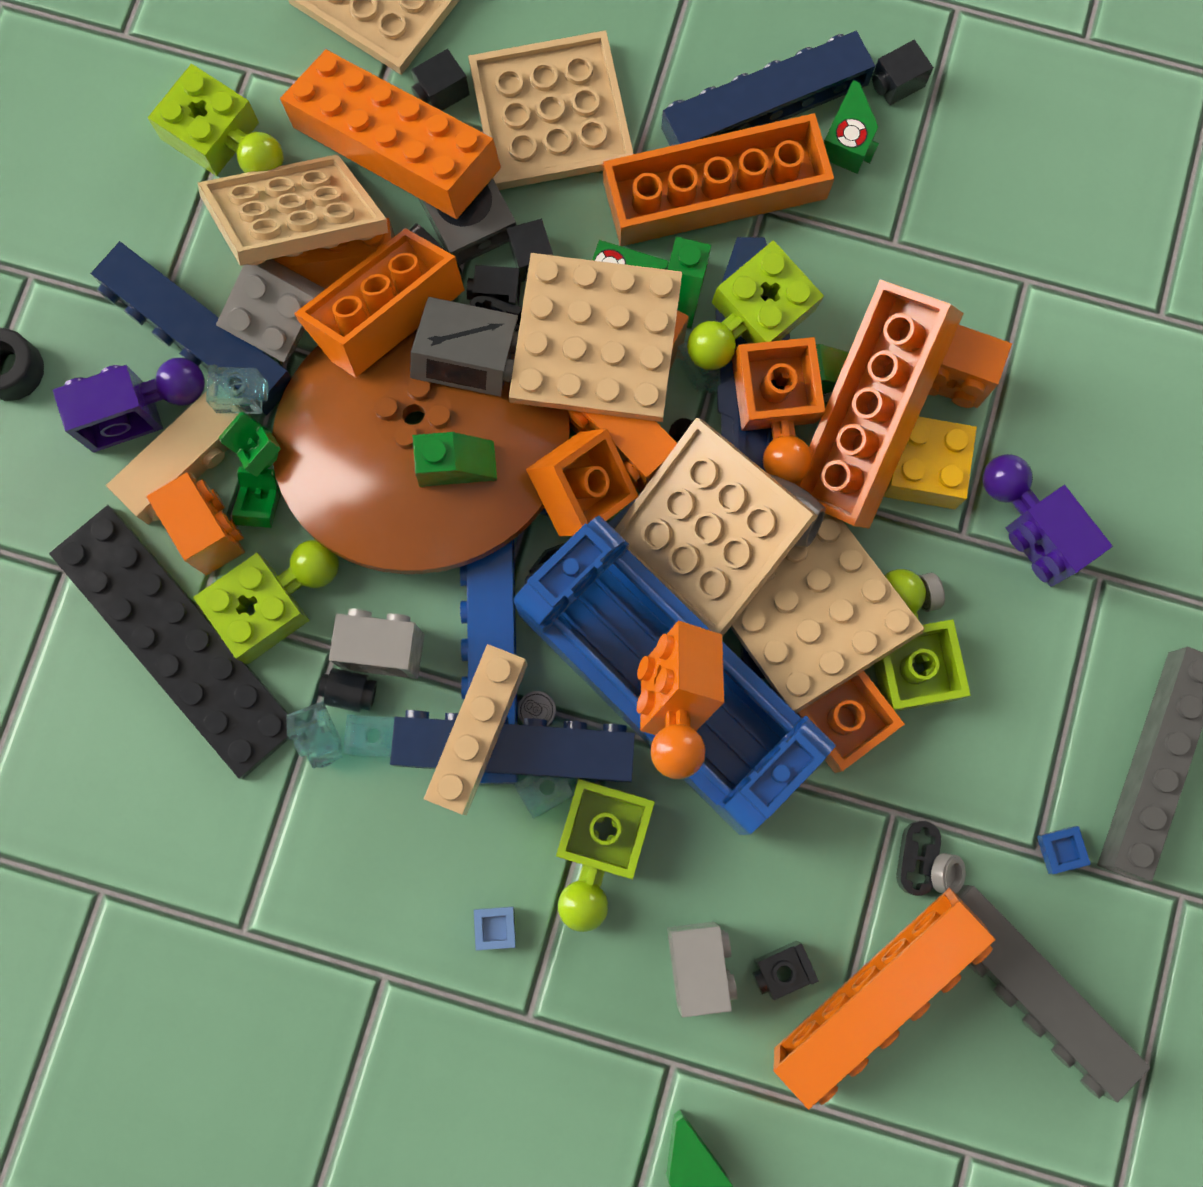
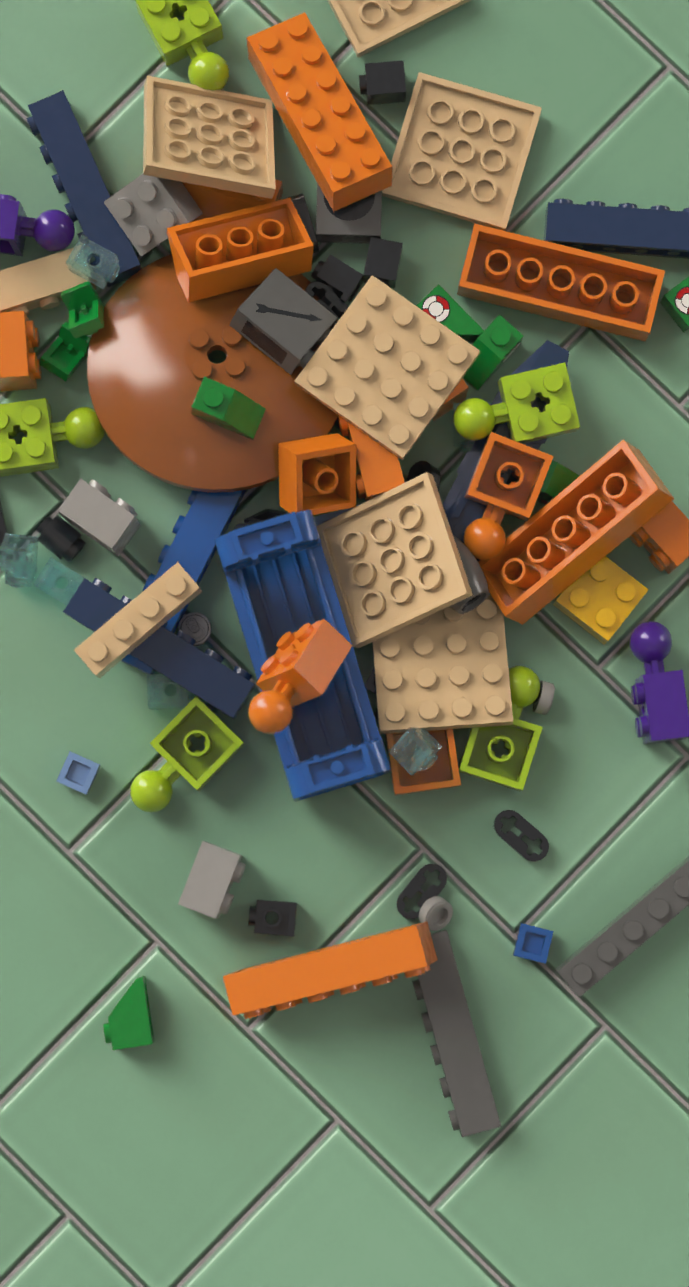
camera: 30 degrees right, 5 degrees up
none -> clear light blue brick [388,727,443,775]
none -> black beam [493,810,549,862]

